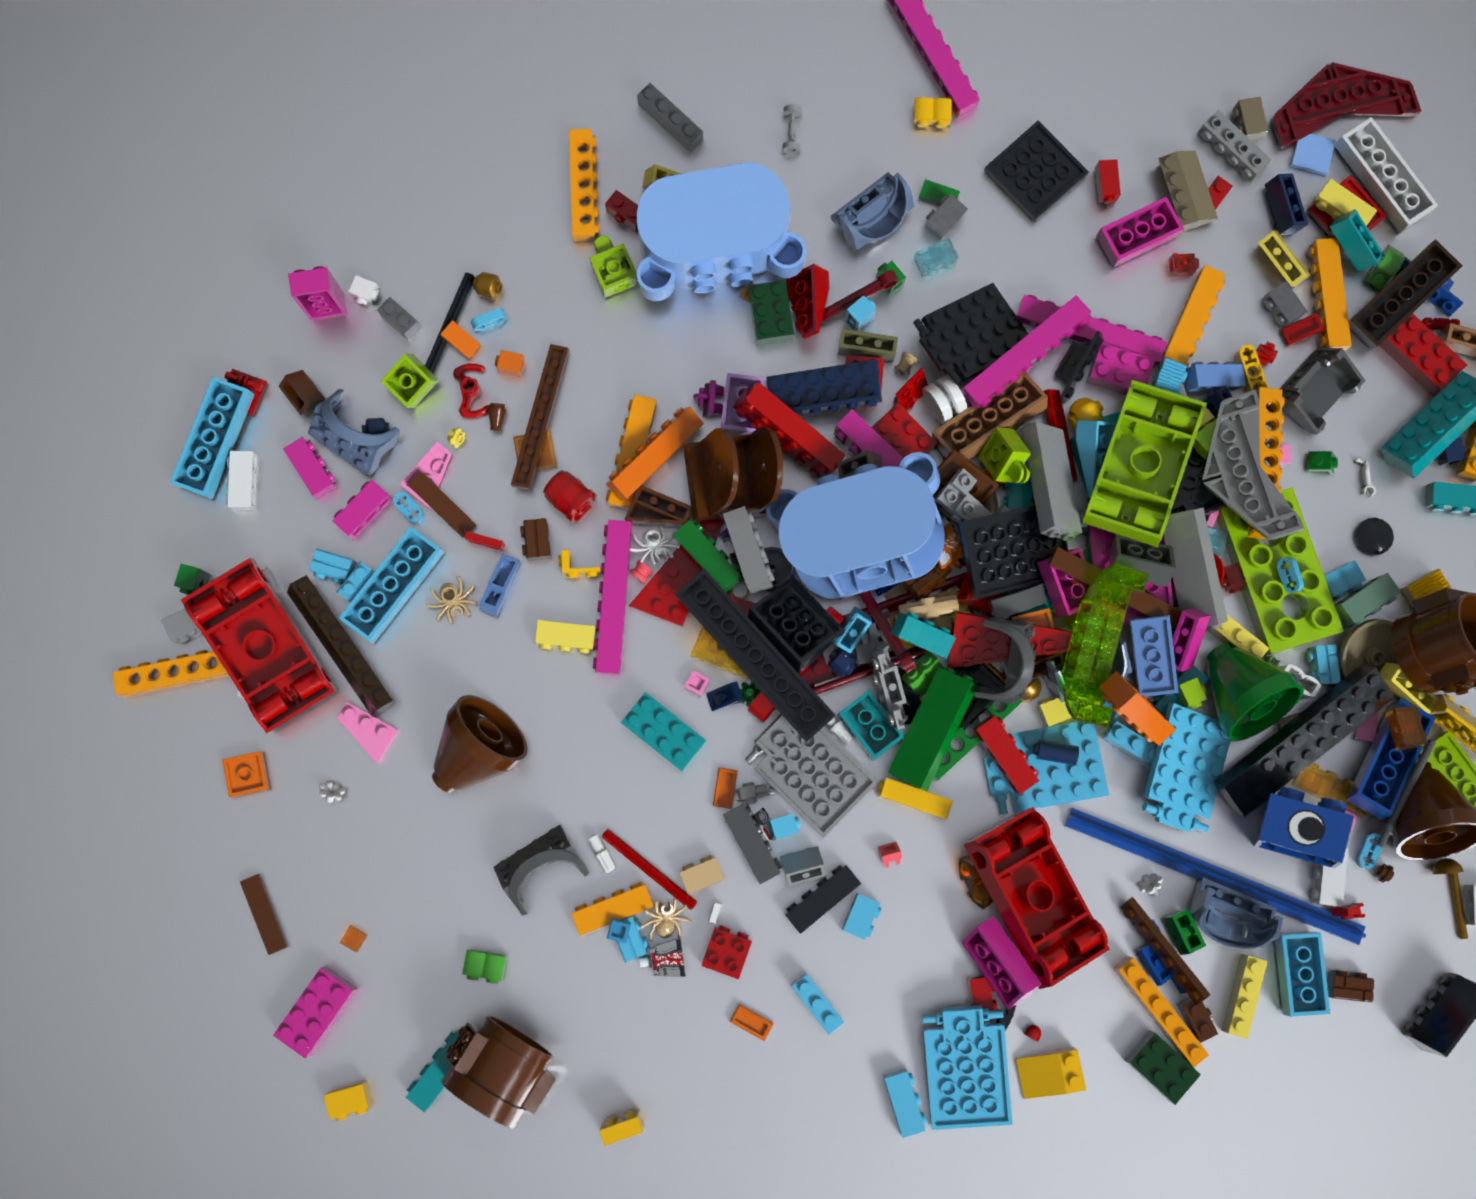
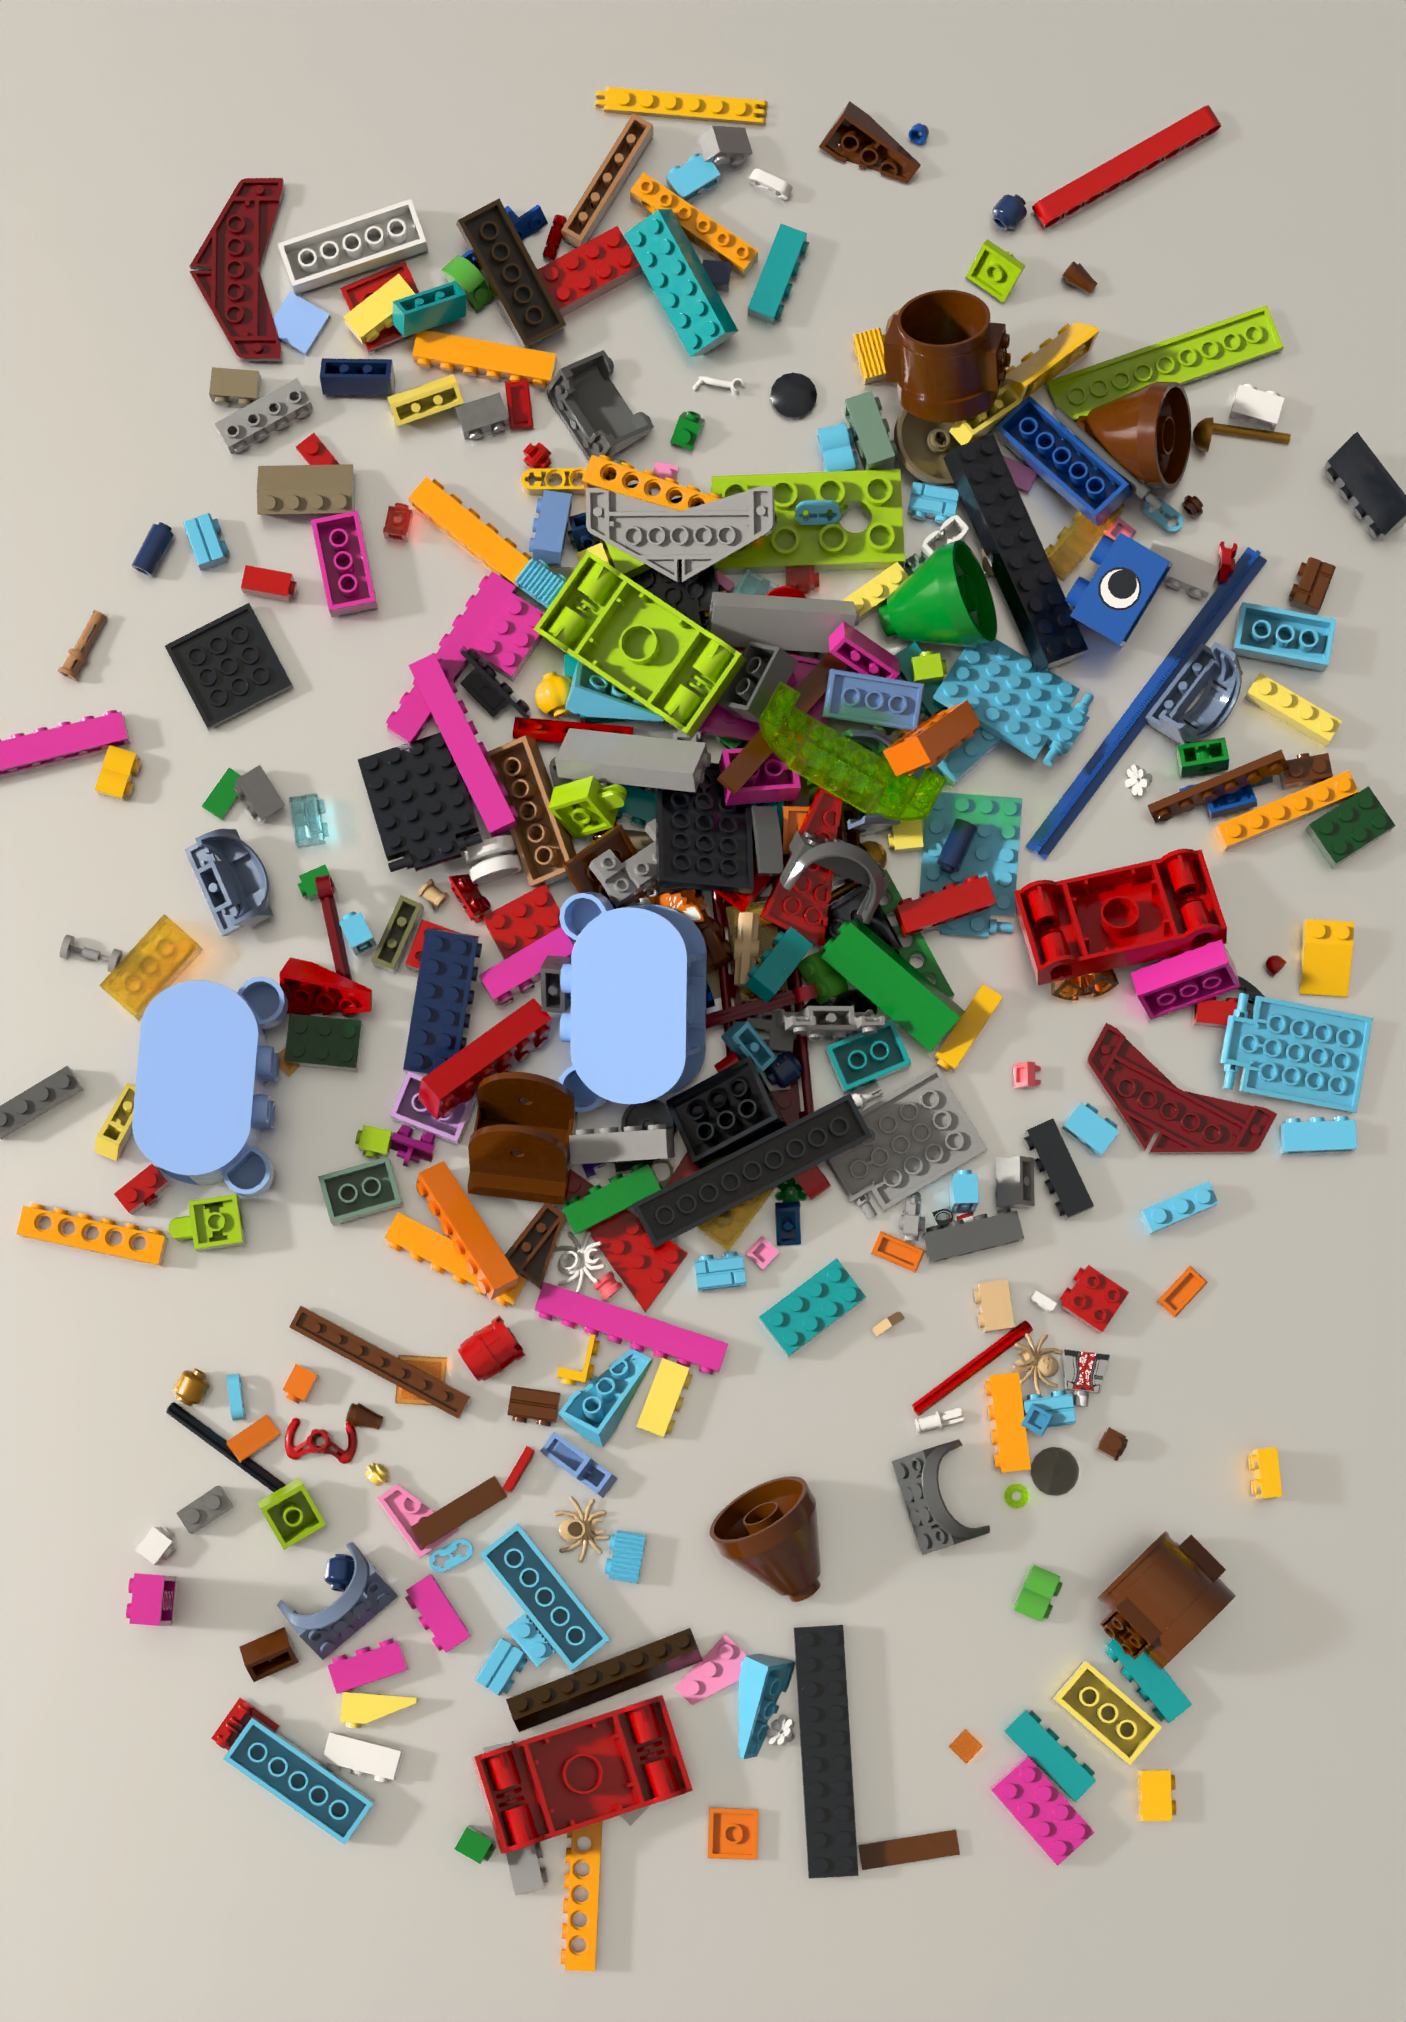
camera: 70 degrees left, 0 degrees up
clear orange brick [1385,705,1427,751] -> none
none -> medium nougat pin [57,610,107,681]
none -> clear yellow brick [99,914,203,1021]
none -> dark blue brick [131,522,174,577]
none -> medium azure brick [183,513,229,571]
none -> sand green brick [318,1157,403,1226]
none -> light yellow slope [340,1692,418,1728]
none -> lime brick [355,1125,393,1159]
none -> medium azure wedge [558,1348,652,1448]
none -> medium azure brick [605,1530,646,1584]
none -> medium azure brick [694,1252,746,1292]
none -> medium azure wedge [739,1653,795,1759]
none -> black brick [793,1625,859,1879]
none -> tan tile [872,1312,905,1337]
none -> teal brick [1003,1710,1096,1802]
none -> clear neon green plate [1004,1484,1029,1508]
none -> clear smoke tile [1030,1447,1079,1496]
none -> light yellow brick [1052,1661,1162,1765]
none -> dark red wing [1087,1023,1277,1154]
none -> reddish brown brick [1095,1427,1128,1461]

